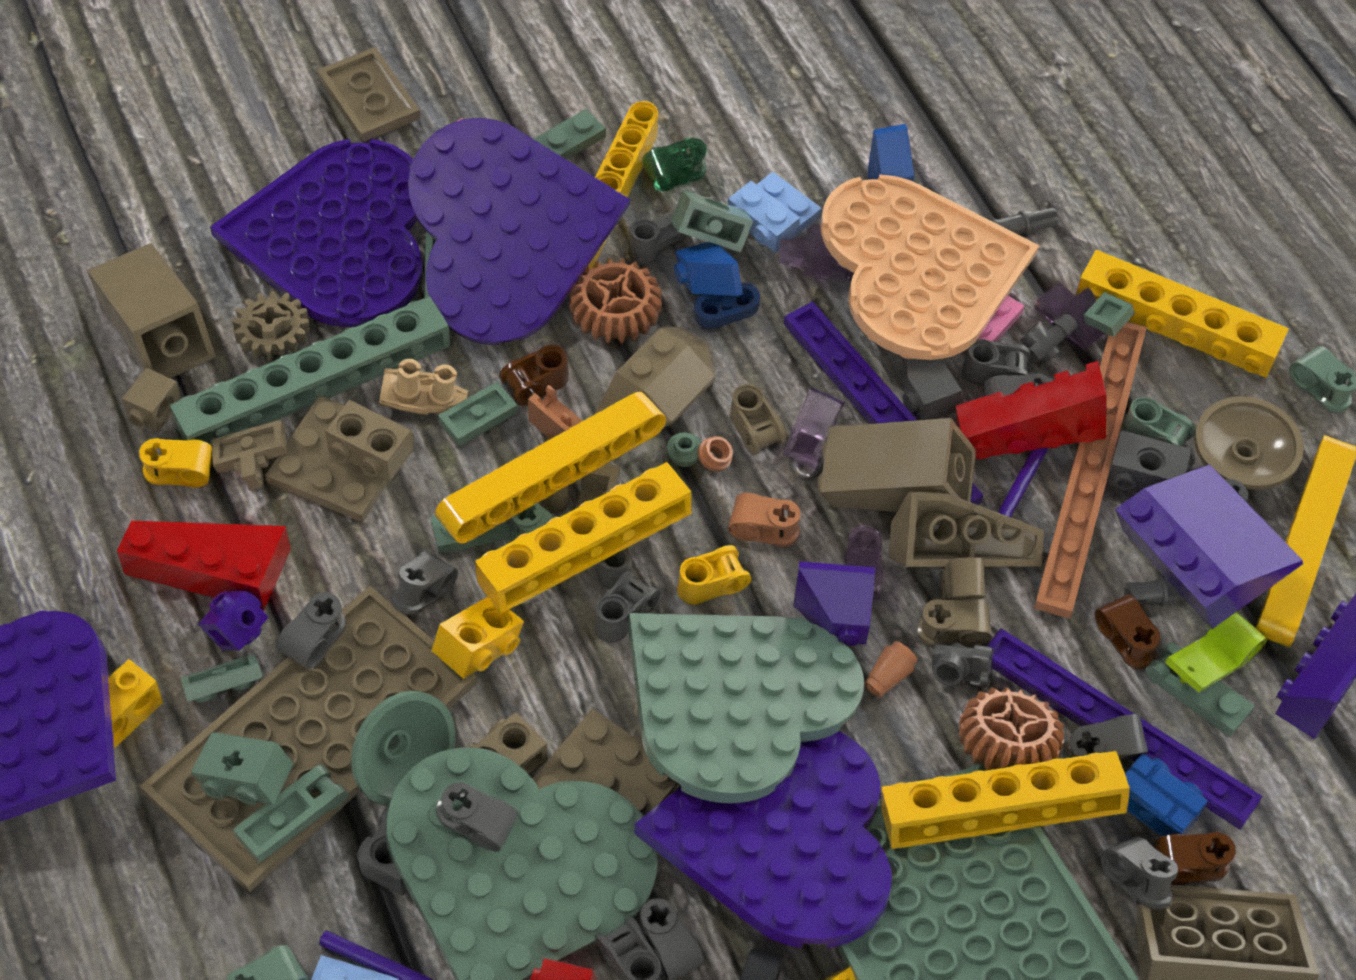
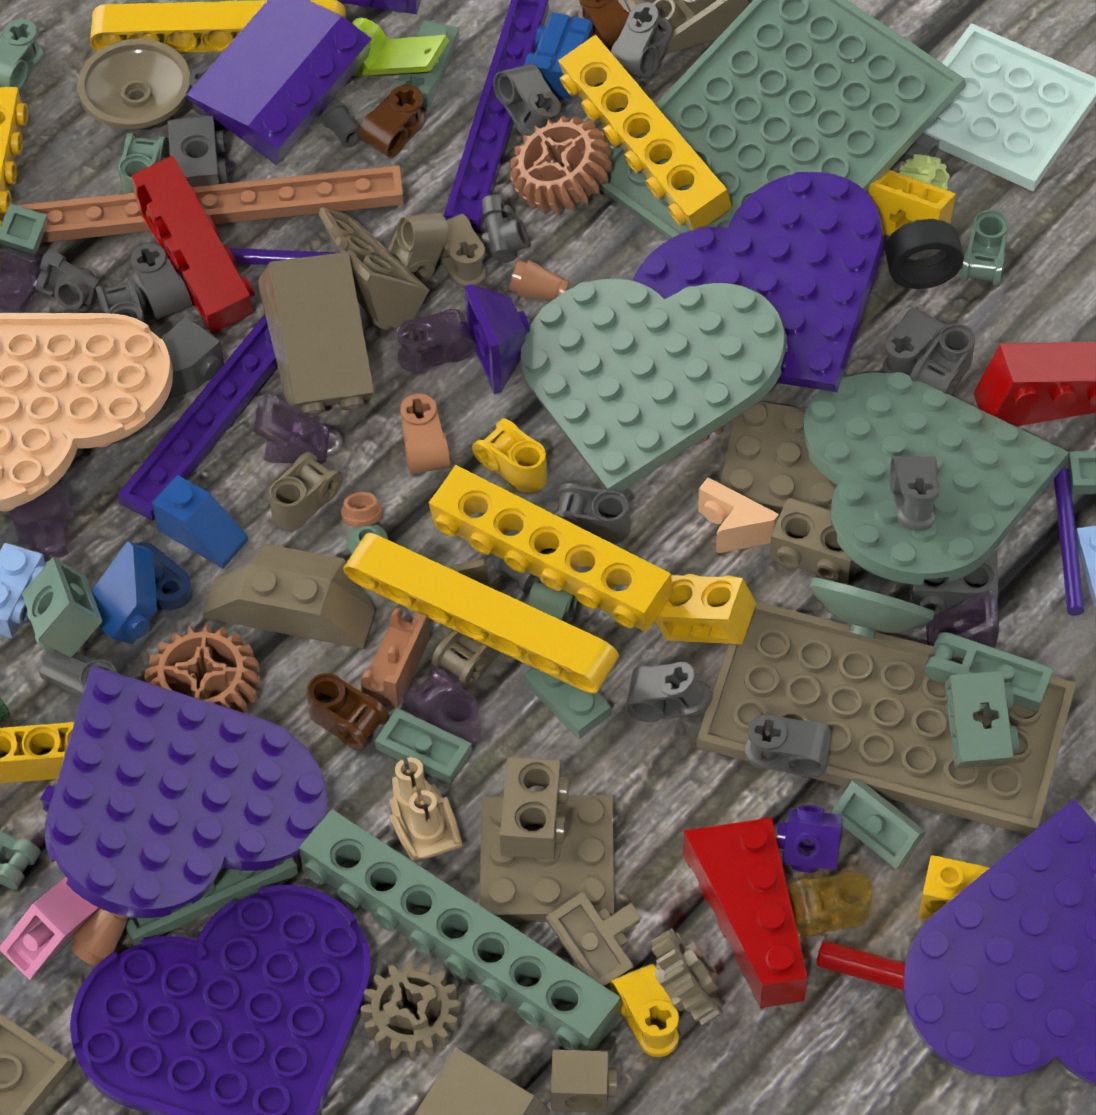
camera: 110 degrees left, 0 degrees up
none -> blue slope [152,475,248,569]
none -> clear purple piece [402,667,482,745]
none -> dark tan gear [651,928,724,1025]
none -> light nougat slope [698,477,779,553]
none -> clear yellow piece [787,872,873,937]
none -> red axle [817,941,905,990]
none -> clear purple slope [926,589,999,649]

